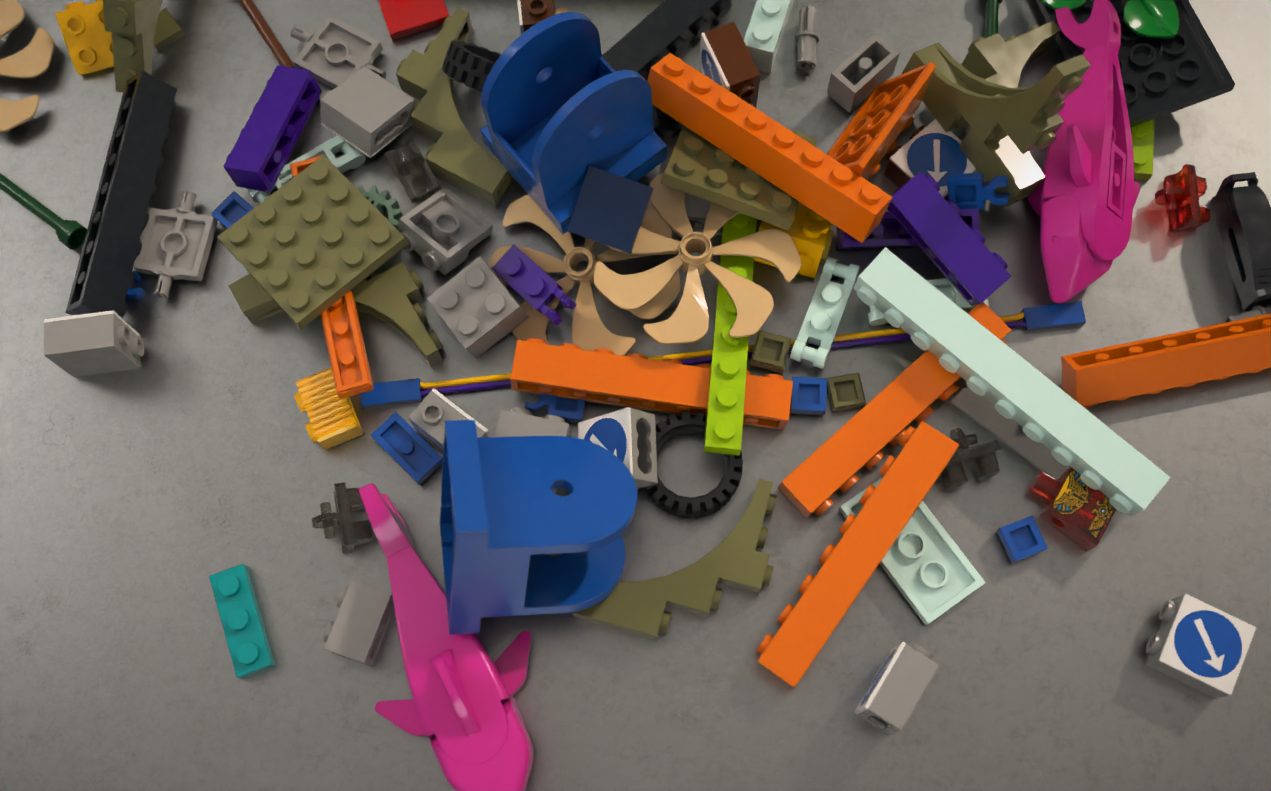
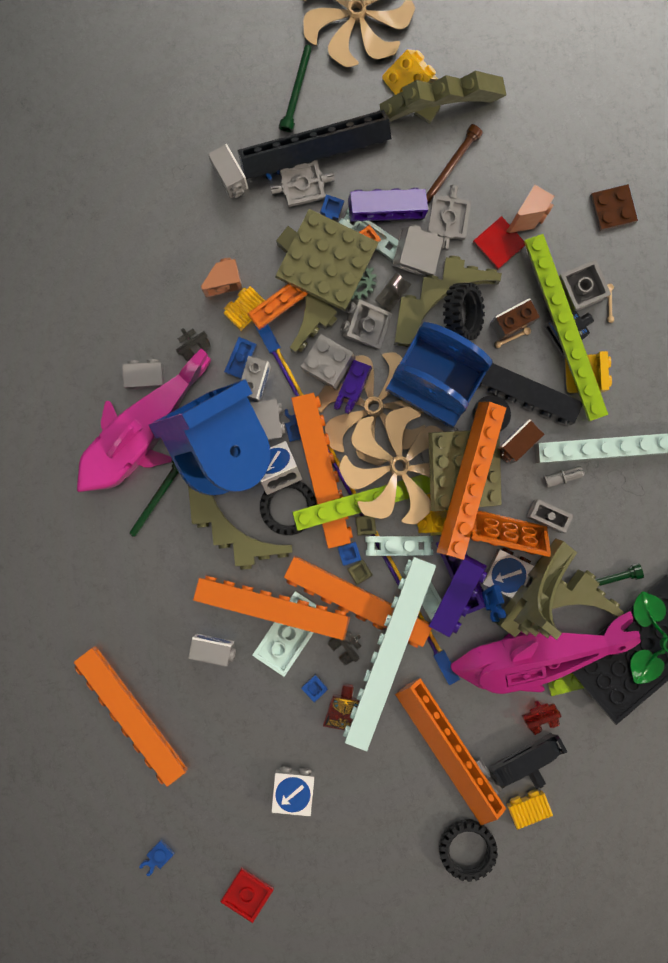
camera: 60 degrees right, 15 degrees up
teal plate [209,564,275,679] -> none
dark blue piece [567,166,654,254] -> none
none -> dark green piece [130,461,179,537]
none -> nougat slope [201,258,243,297]

